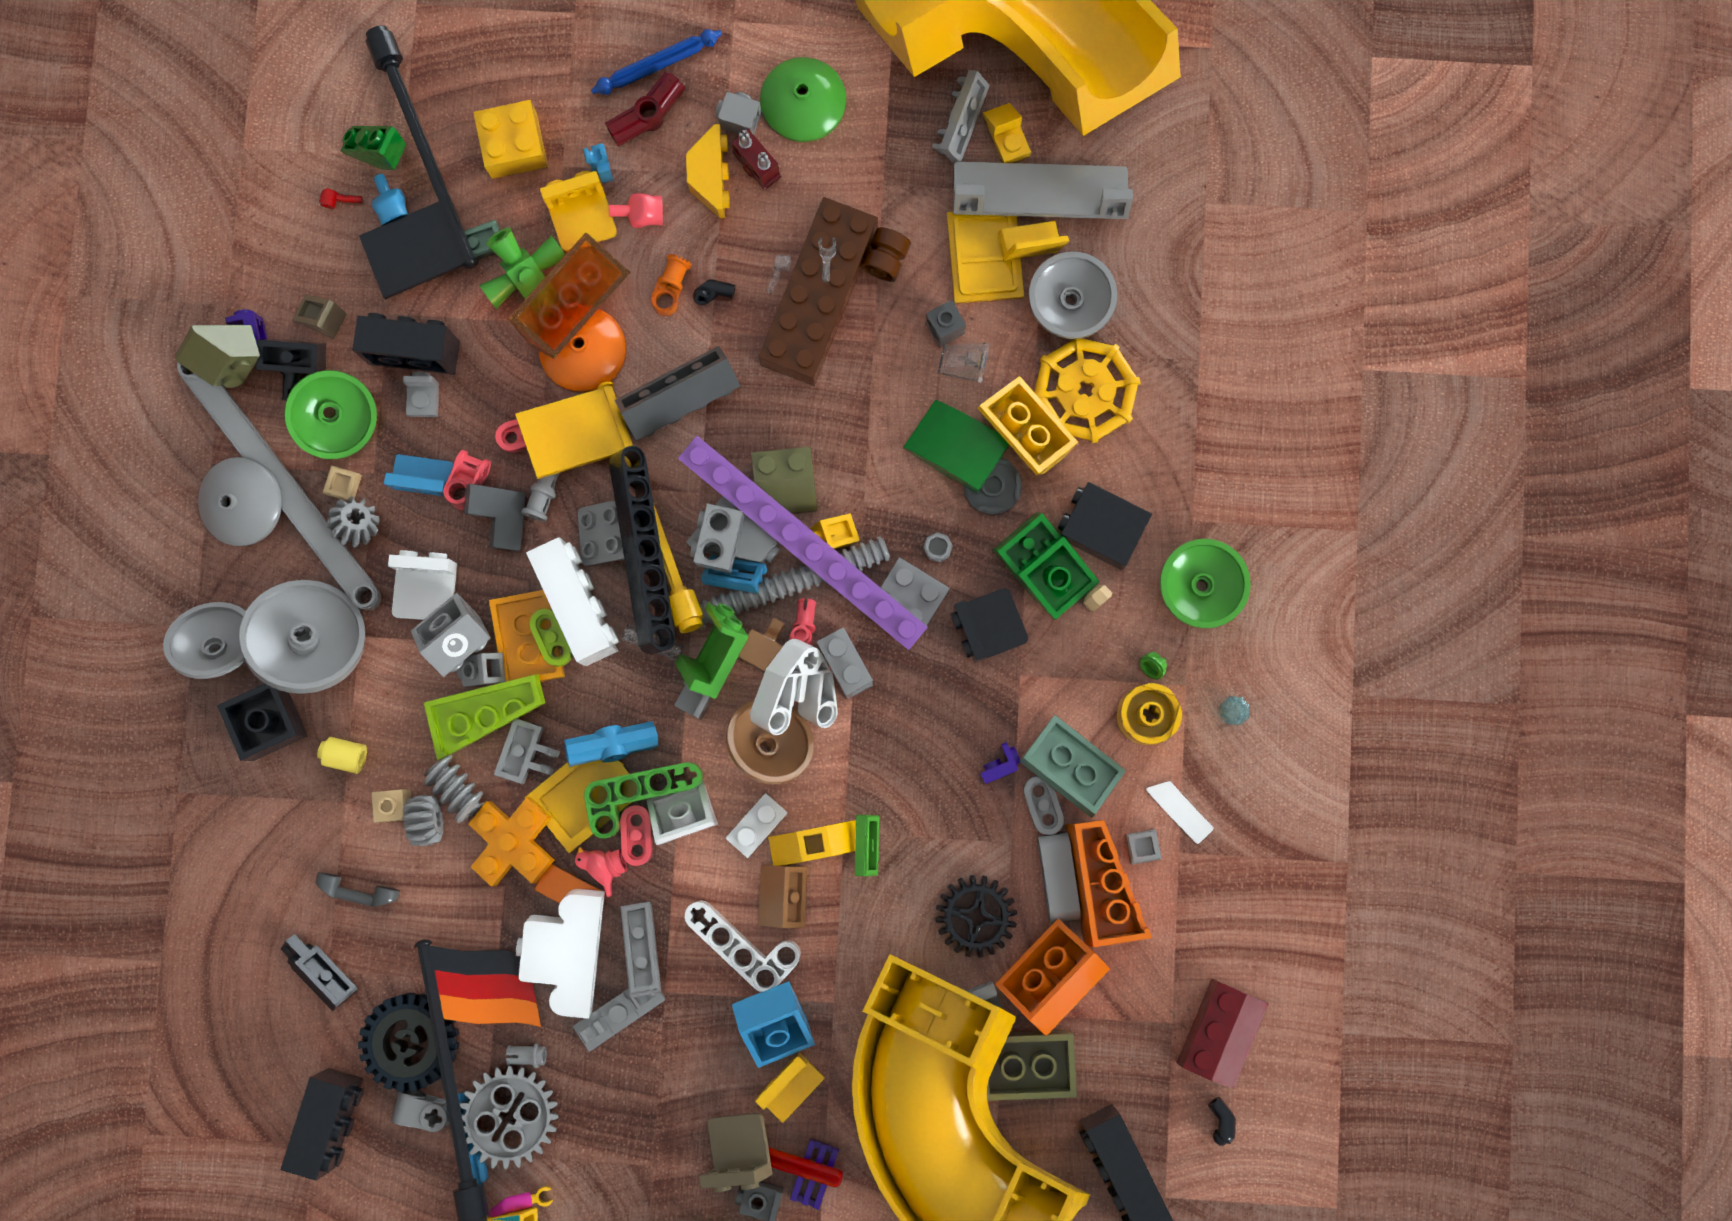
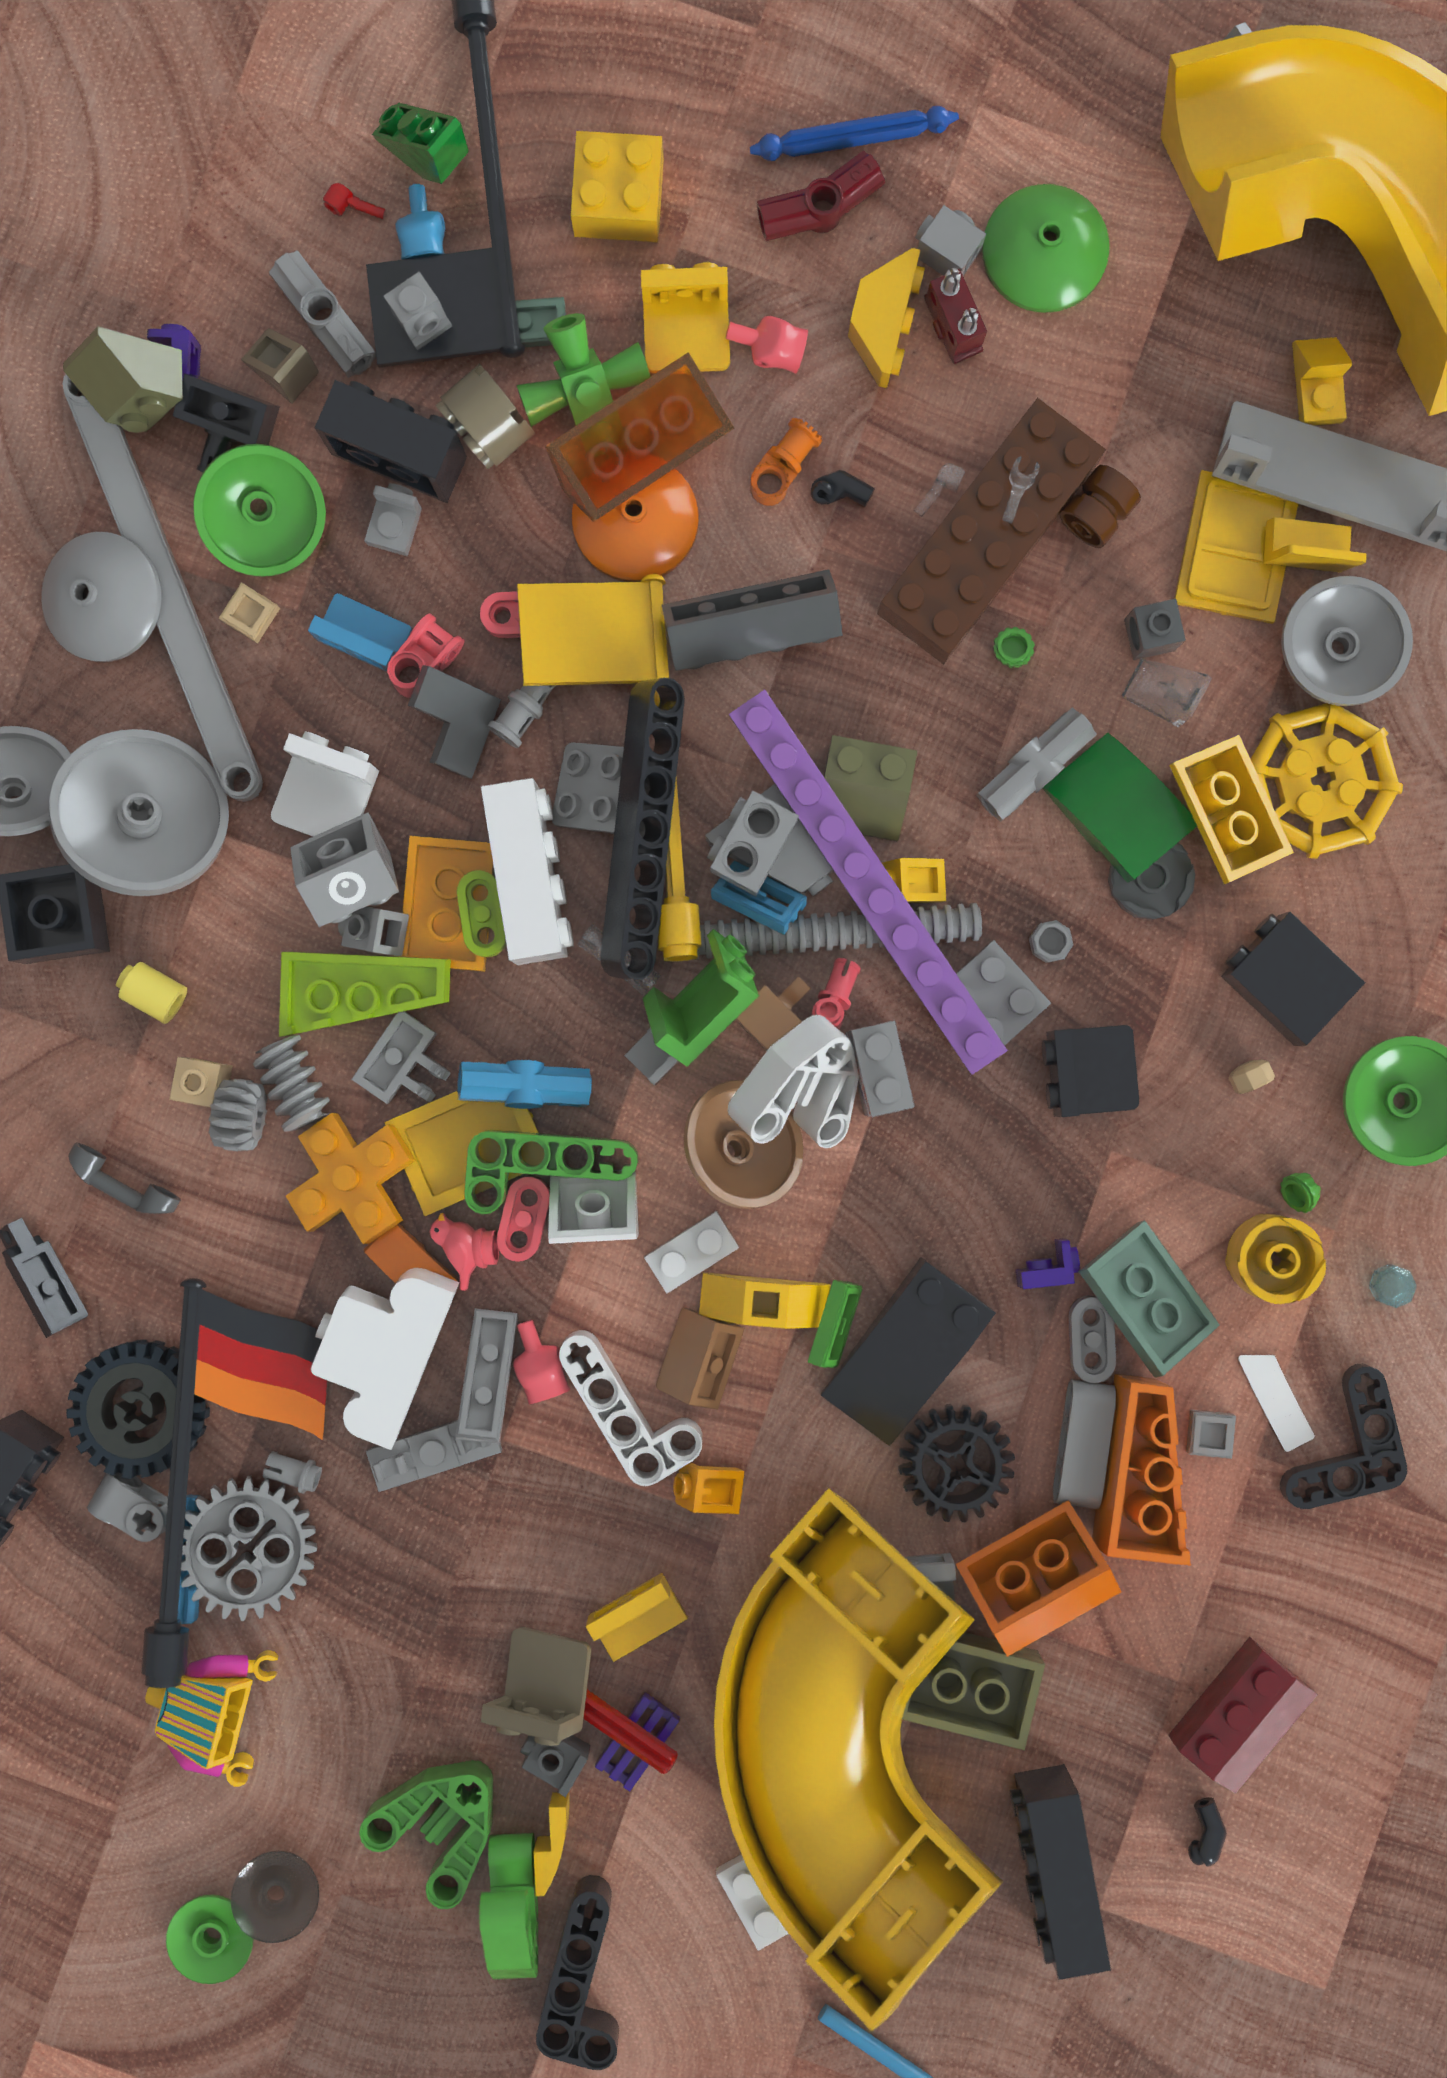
camera: 15 degrees right, 5 degrees up
light grey gear [327,496,380,548] -> none
dark azure plate [583,143,614,183] -> none
dark azure brick [732,981,815,1068] -> none
light grey plate [932,70,990,163] -> none
green slope [992,512,1100,620] -> none
none -> light grey piece [269,250,376,378]
none -> light grey brick [384,271,452,350]
none -> dark tan brick [435,363,536,469]
none -> coral piece [513,1320,571,1404]
none -> light orange bracket [673,1462,744,1514]
none -> black slope [820,1257,996,1446]
none -> light grey piece [976,707,1097,822]
none -> bright green piece [993,627,1035,668]
none -> black beam [1280,1364,1407,1509]

